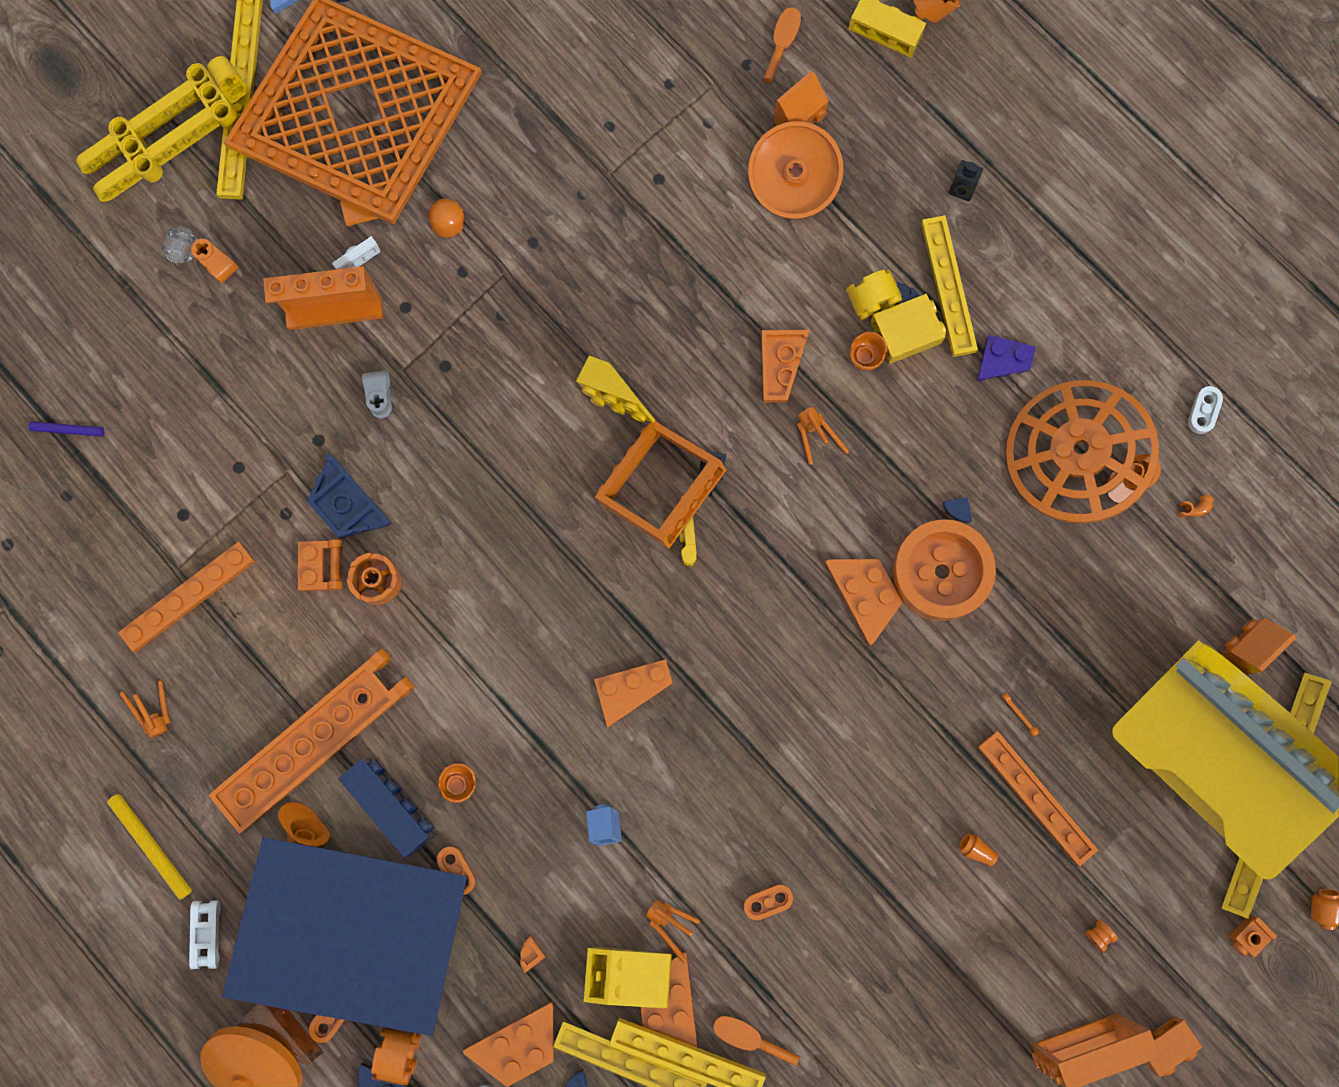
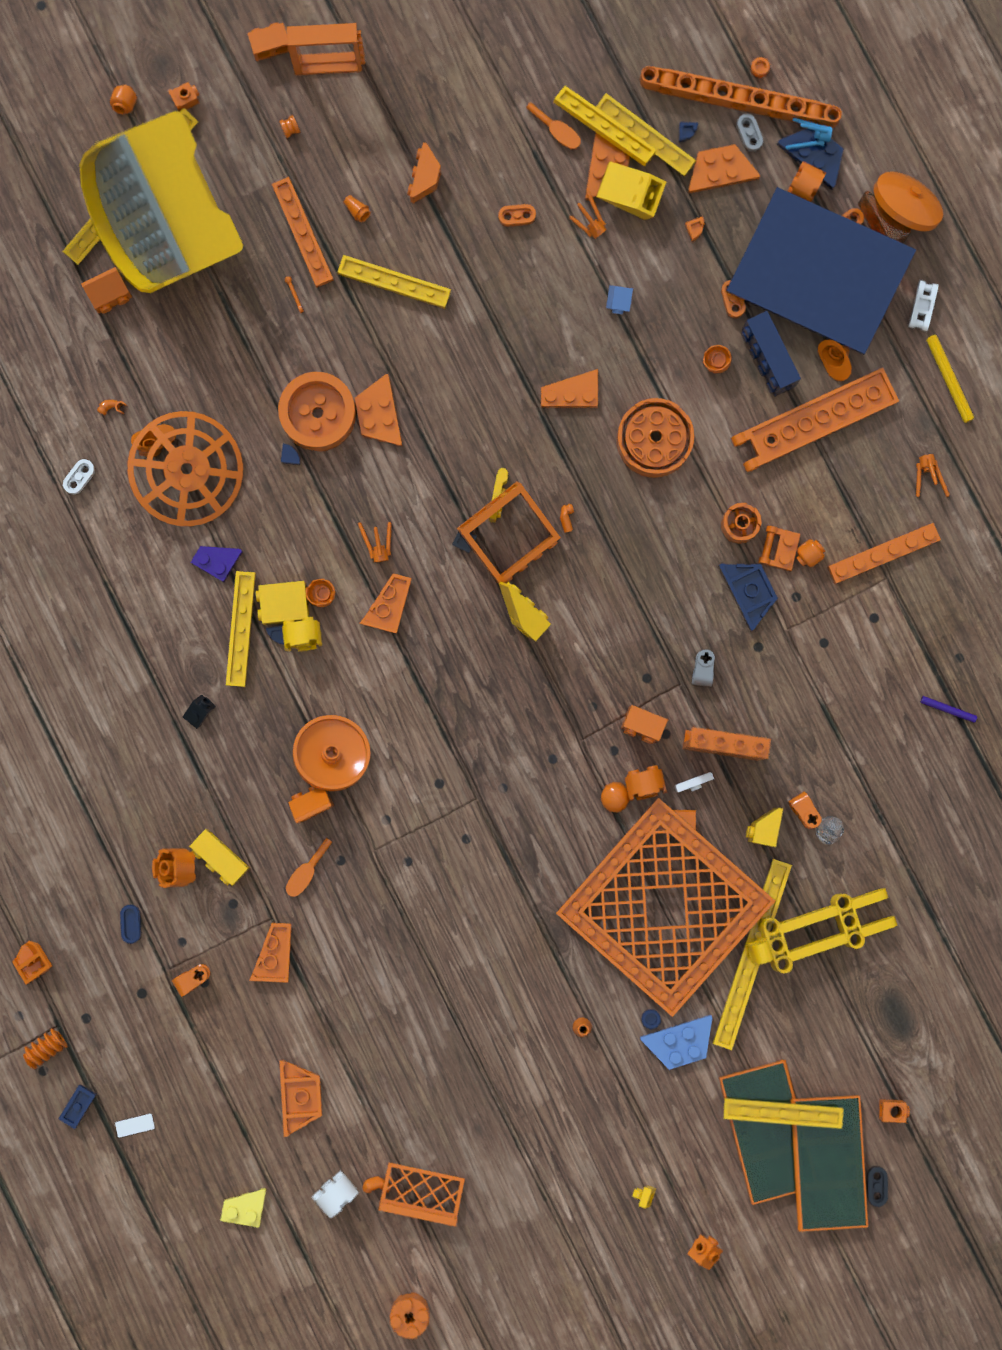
camera: 170 degrees left, 5 degrees up
none -> yellow plate [337,255,451,309]
none -> orange slope [407,142,441,203]
none -> orange arm [560,504,574,533]
none -> orange brick [617,398,694,478]
none -> orange brick [621,705,668,744]
none -> orange brick [624,765,667,801]
none -> yellow slope [746,808,783,847]
none -> orange head [796,539,826,567]

